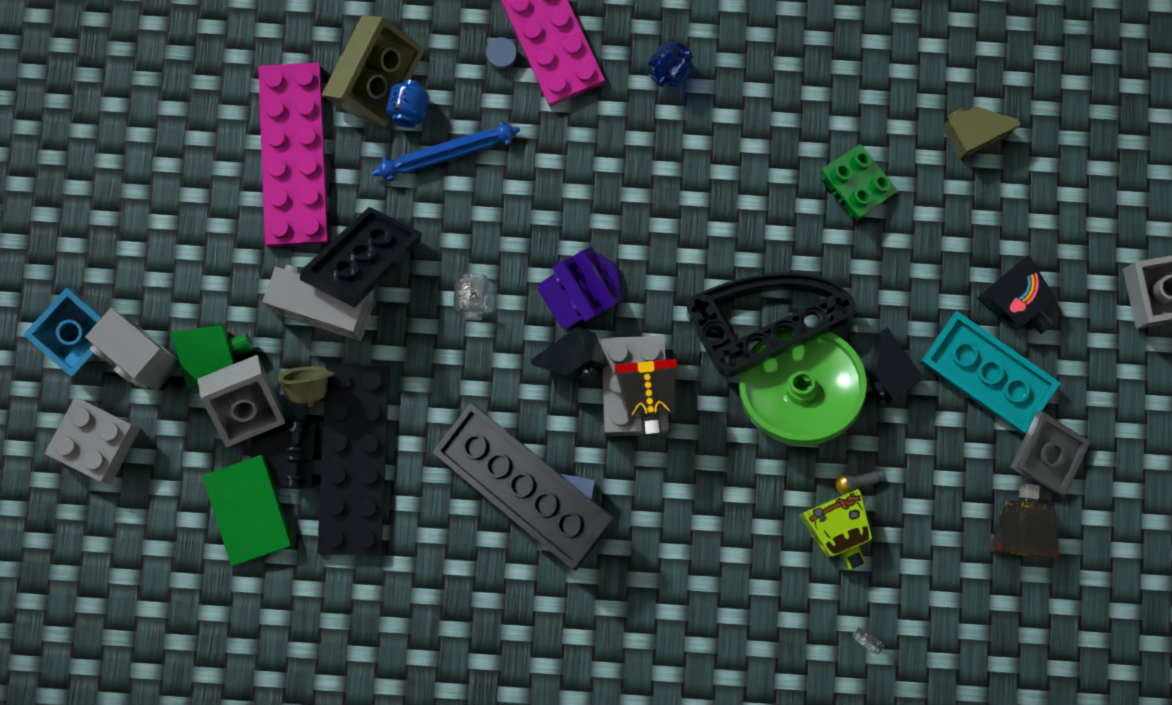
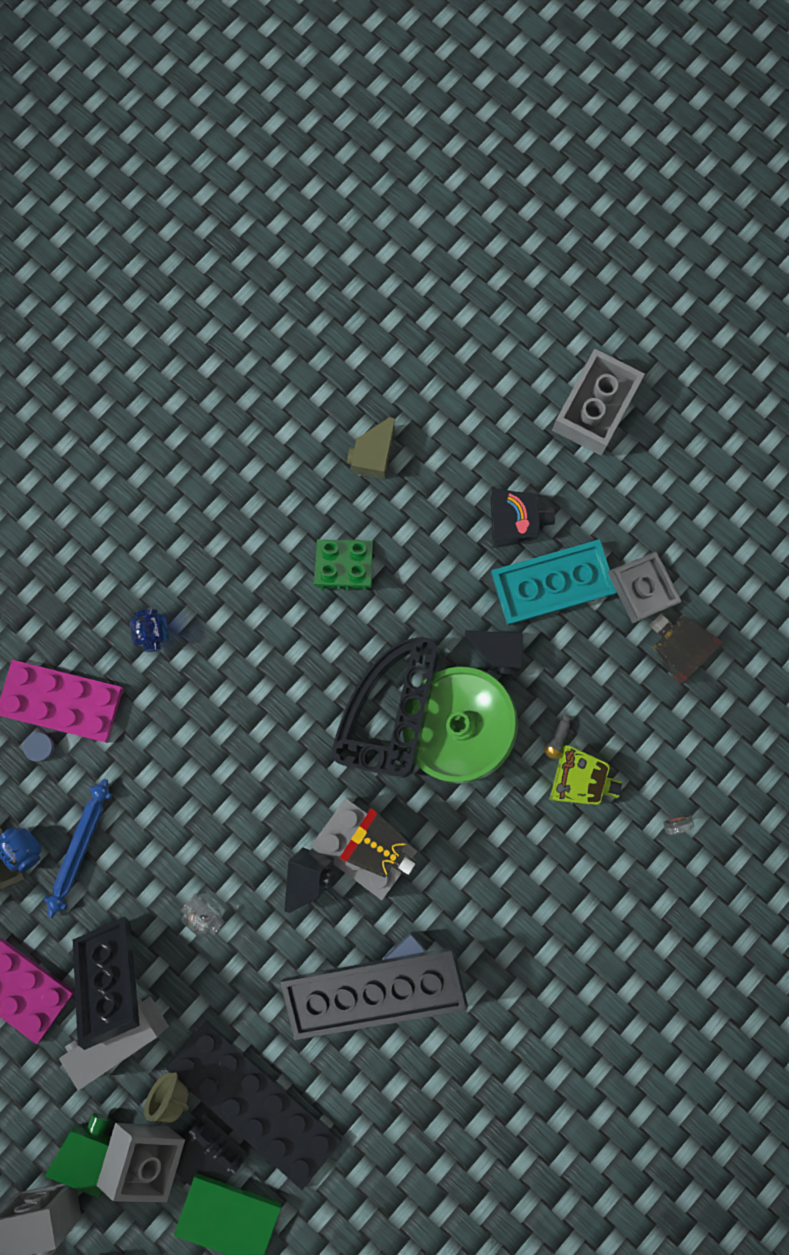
camera: 45 degrees left, 0 degrees up
dark purple piece [538,247,624,329] -> none

